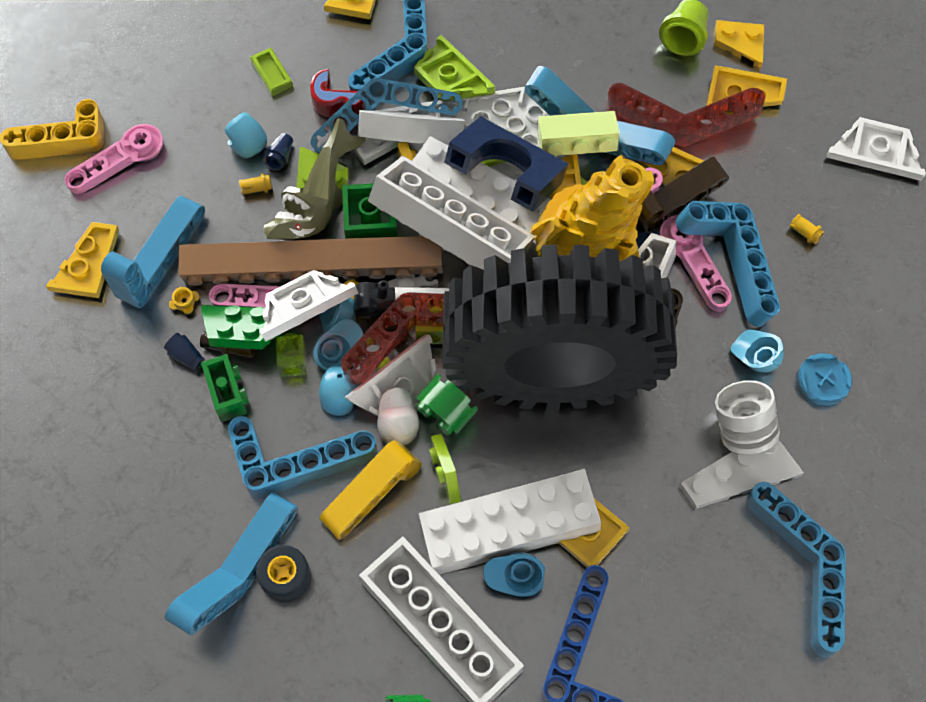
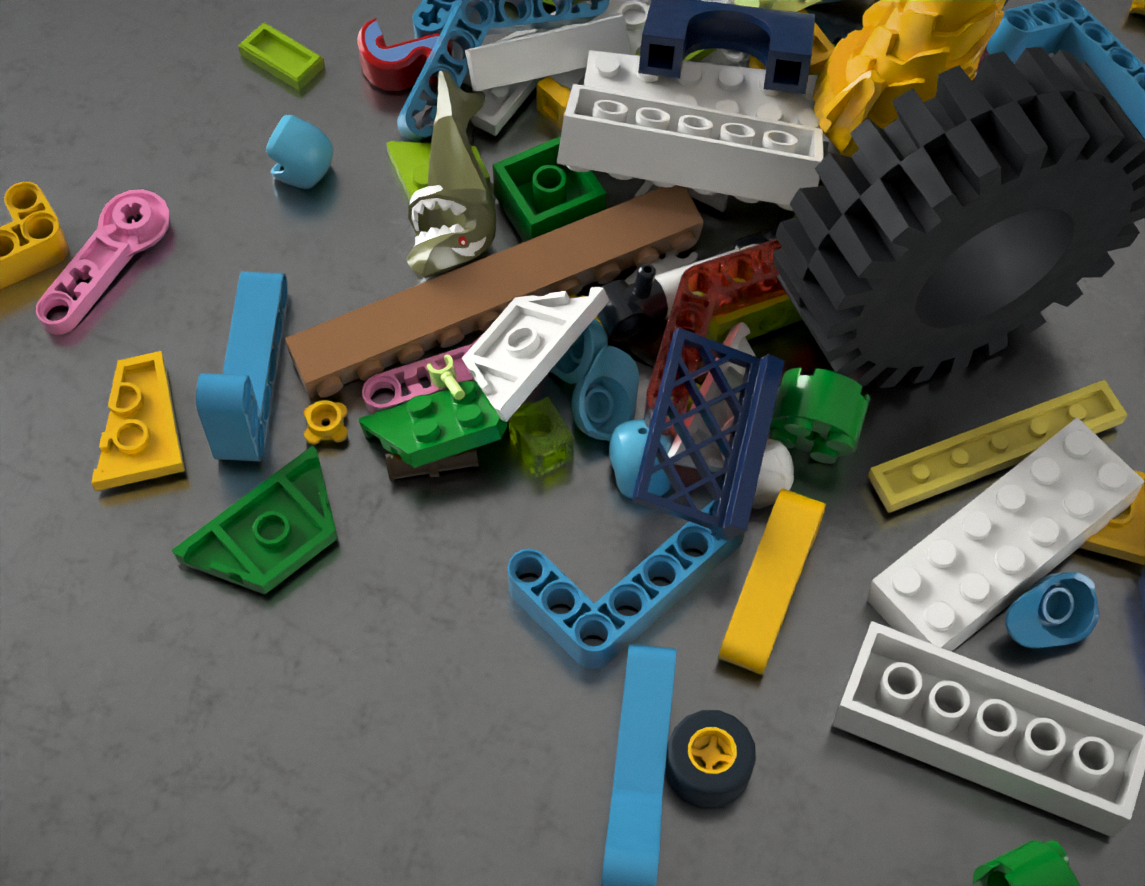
camera: 25 degrees left, 5 degrees down
dark blue cone [164,333,205,371] -> none
green brick [201,354,249,422] -> none
yellow pin [239,173,273,196] -> none
dark blue cone [263,133,293,170] -> none
lime wing [429,433,462,505] -> none
none -> green wing [172,445,338,594]
none -> yellowish green hand [427,355,465,400]
none -> dark blue fence [631,327,785,541]
none -> light yellow plate [868,379,1128,513]

